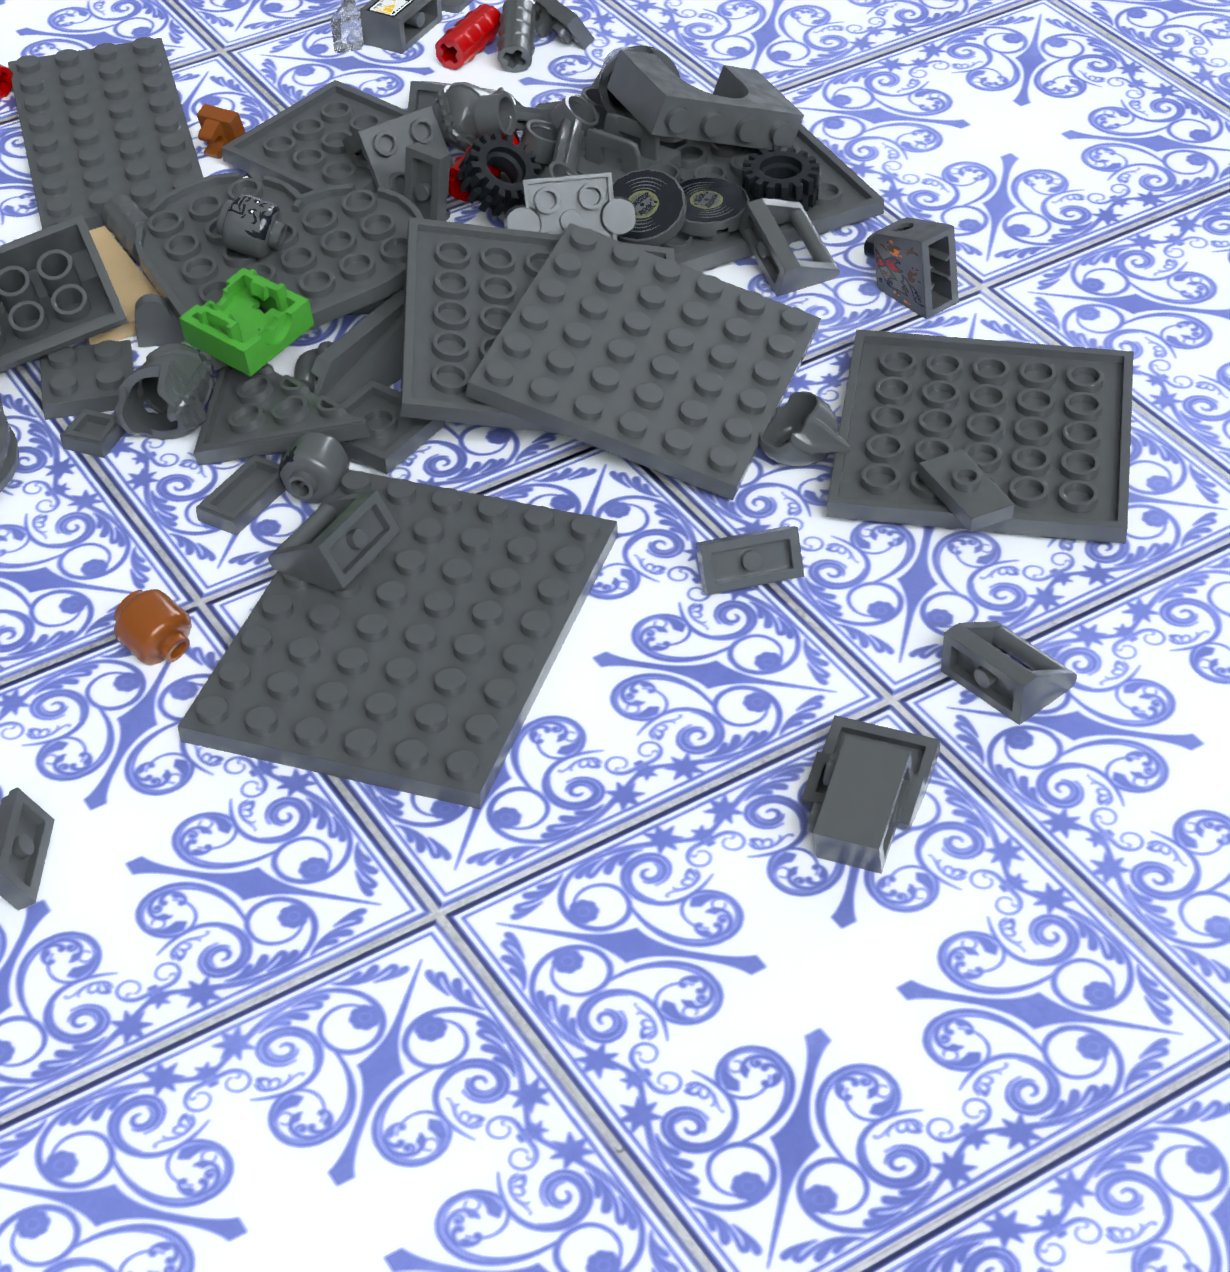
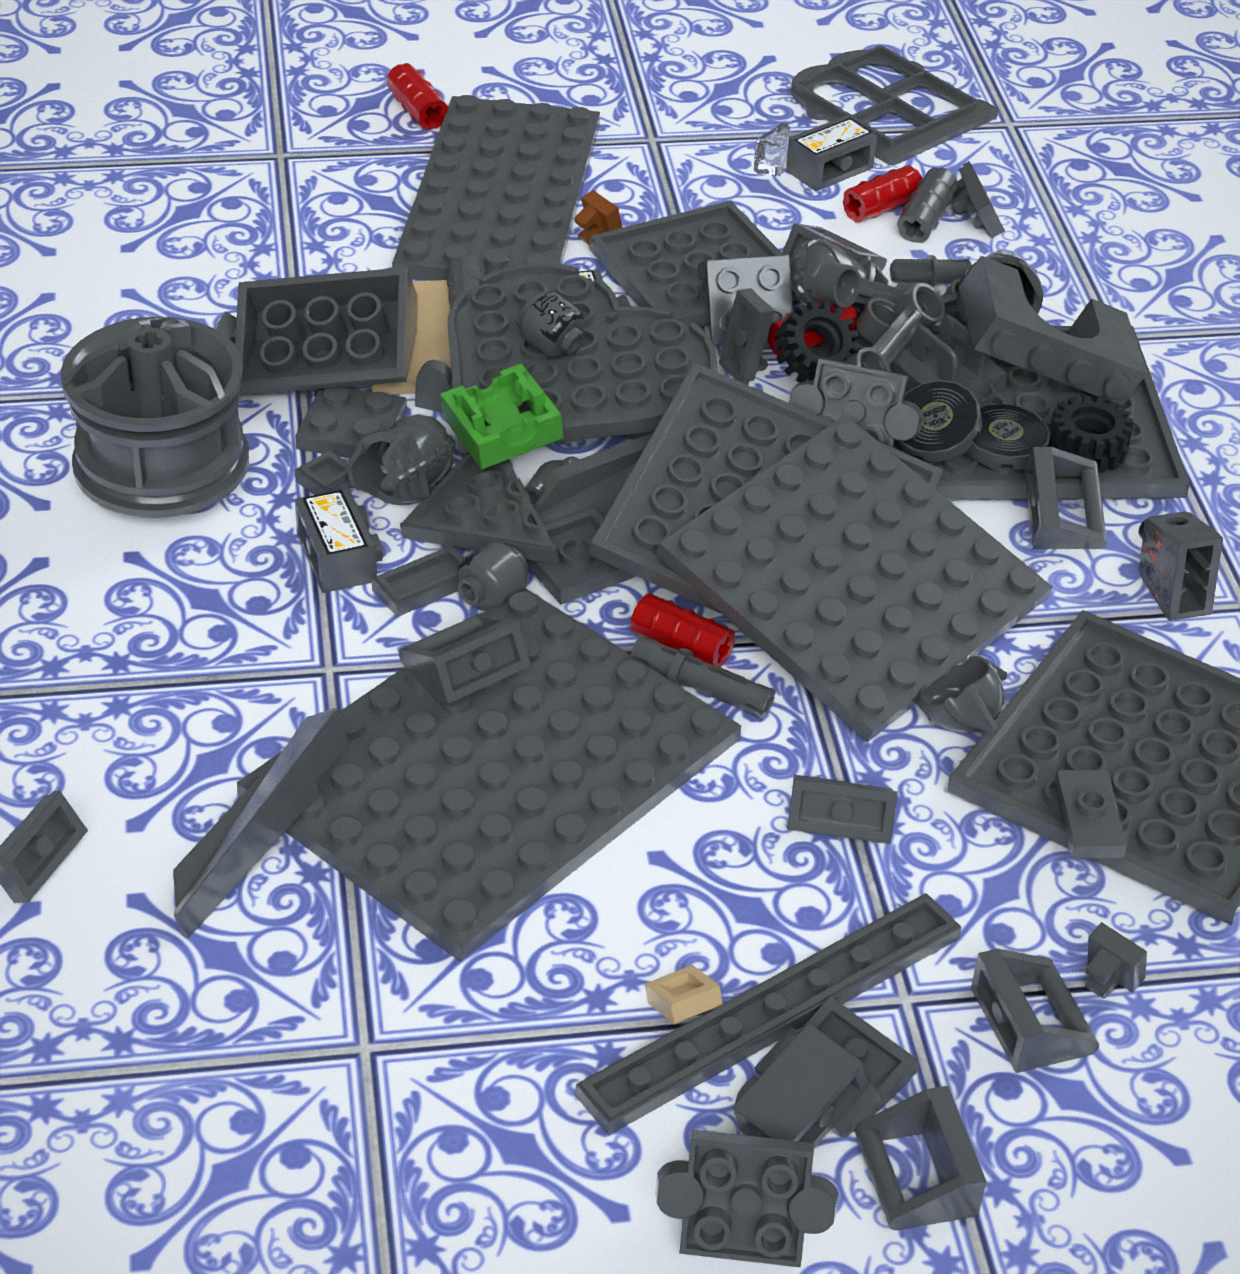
camera: 20 degrees right, 0 degrees up
dark orange head [114,589,192,666] -> none
none -> dark grey wedge [173,708,349,939]
none -> dark grey brick [295,488,383,593]
none -> dark grey tile [575,893,962,1136]
none -> dark grey pin [630,635,776,719]
none -> red axle [631,593,735,667]
none -> tan tile [645,965,723,1024]
none -> dark grey piece [655,1129,839,1268]
none -> dark grey tile [854,1086,987,1231]
none -> dark grey axle [889,255,972,287]
none -> dark grey tile [1085,922,1147,999]

